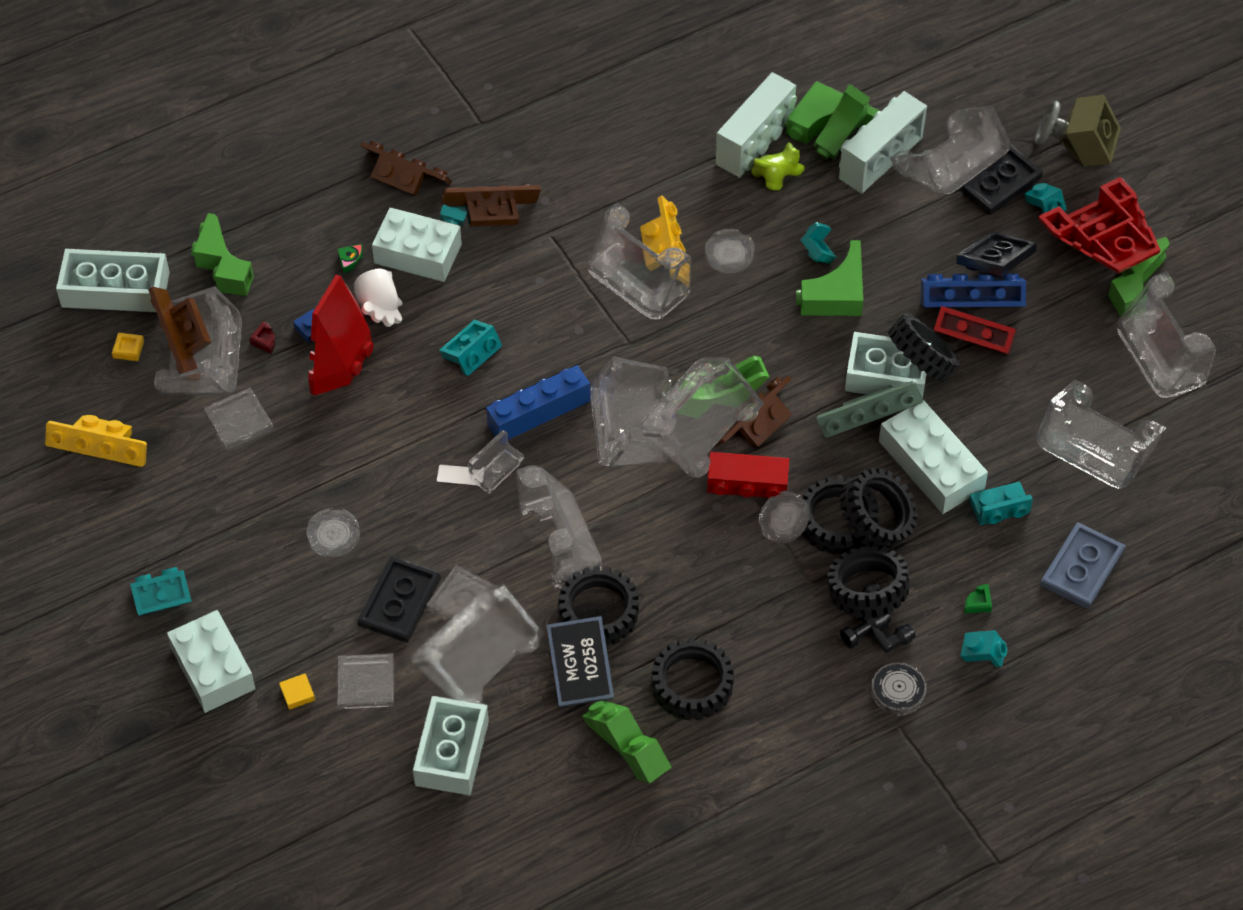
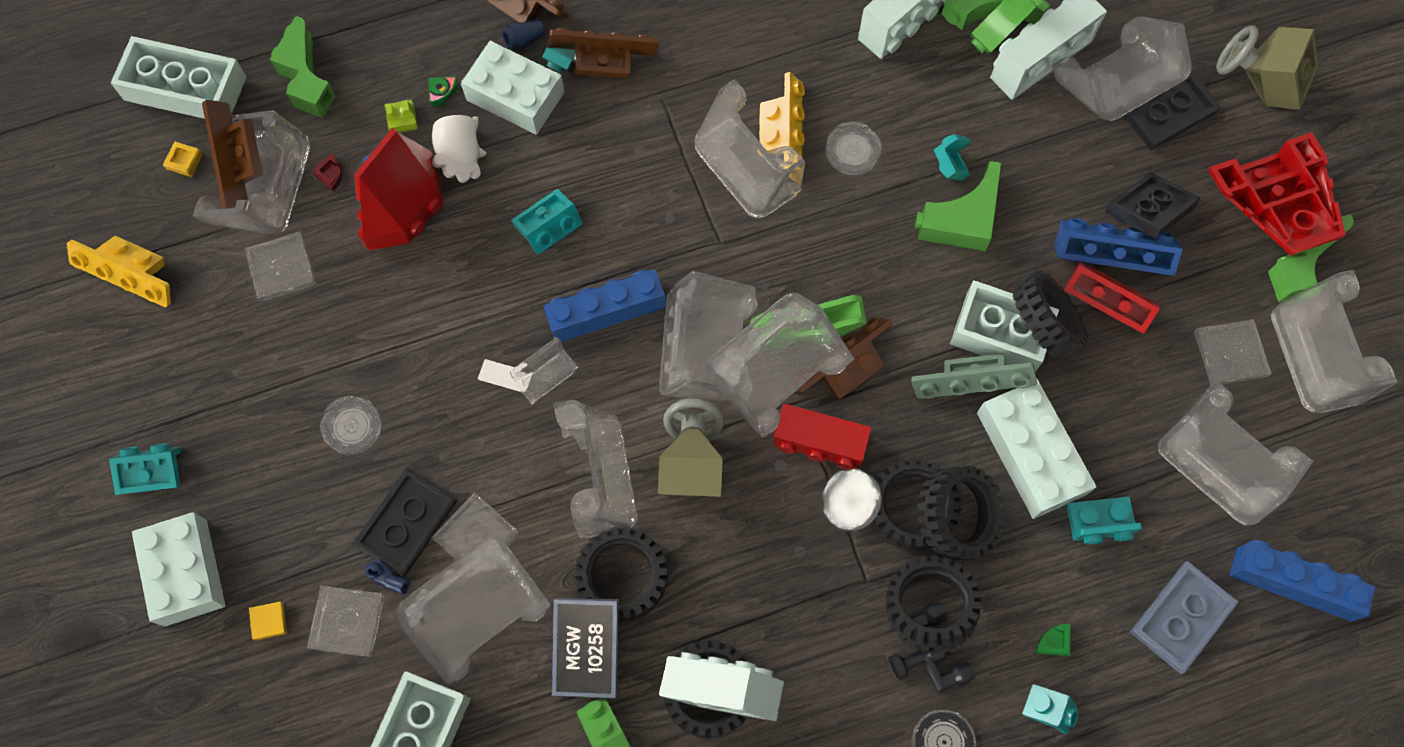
camera: 10 degrees right, 15 degrees up
lime animal [751,142,804,191] -> none
teal bracket [1024,183,1066,214] -> none
none -> dark blue arm [365,559,410,595]
none -> lime tile [385,100,418,132]
none -> dark blue cone [502,20,545,51]
none -> olive piece [658,398,724,497]
none -> light aqua brick [659,652,784,721]
none -> clear tile [1194,319,1271,386]
none -> blue brick [1229,540,1375,621]

